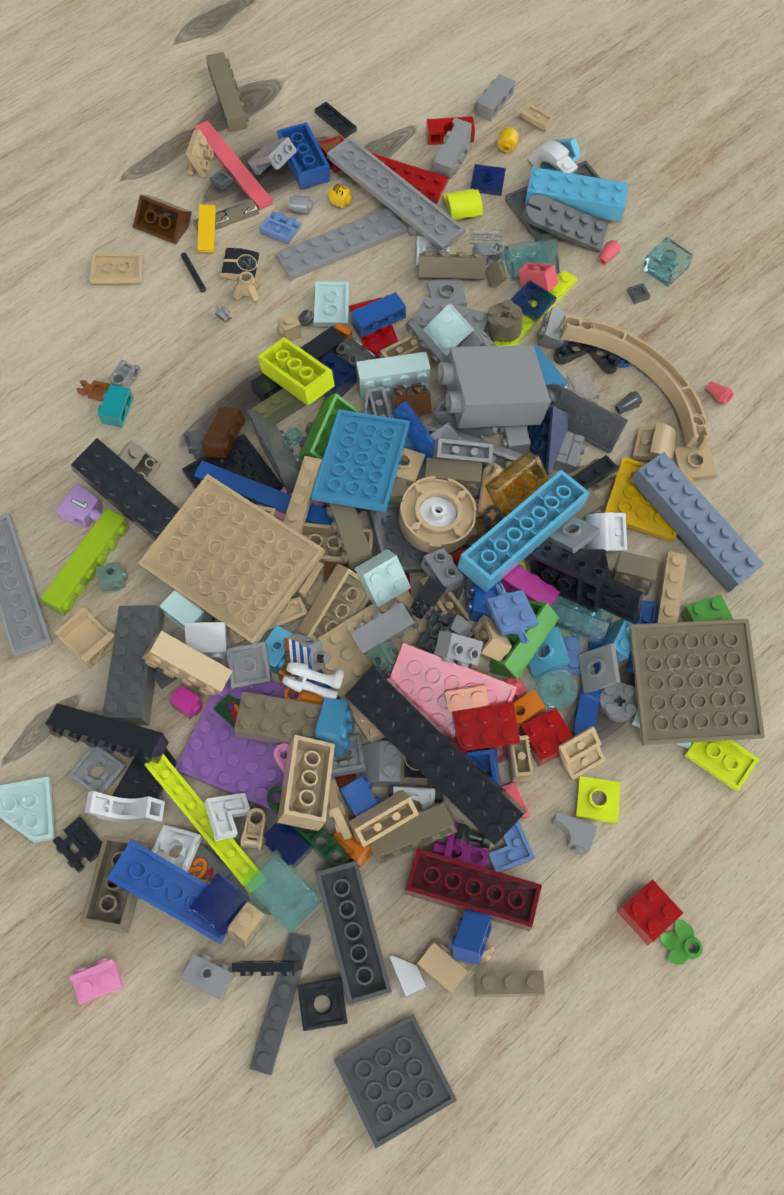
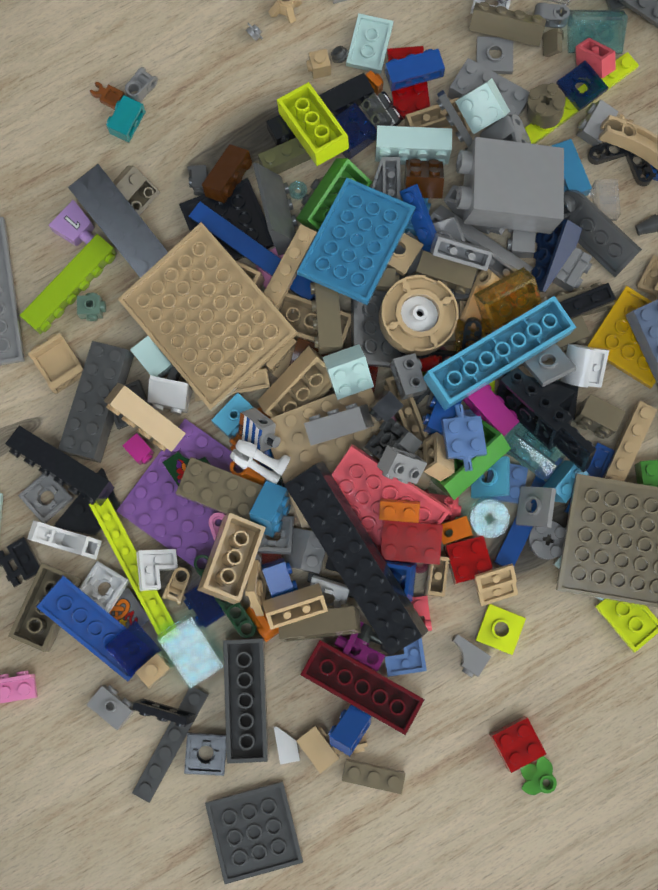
camera: 15 degrees right, 15 degrees up
light grey plate [226,642,272,689] -> none
sand green brick [366,640,399,674] -> none

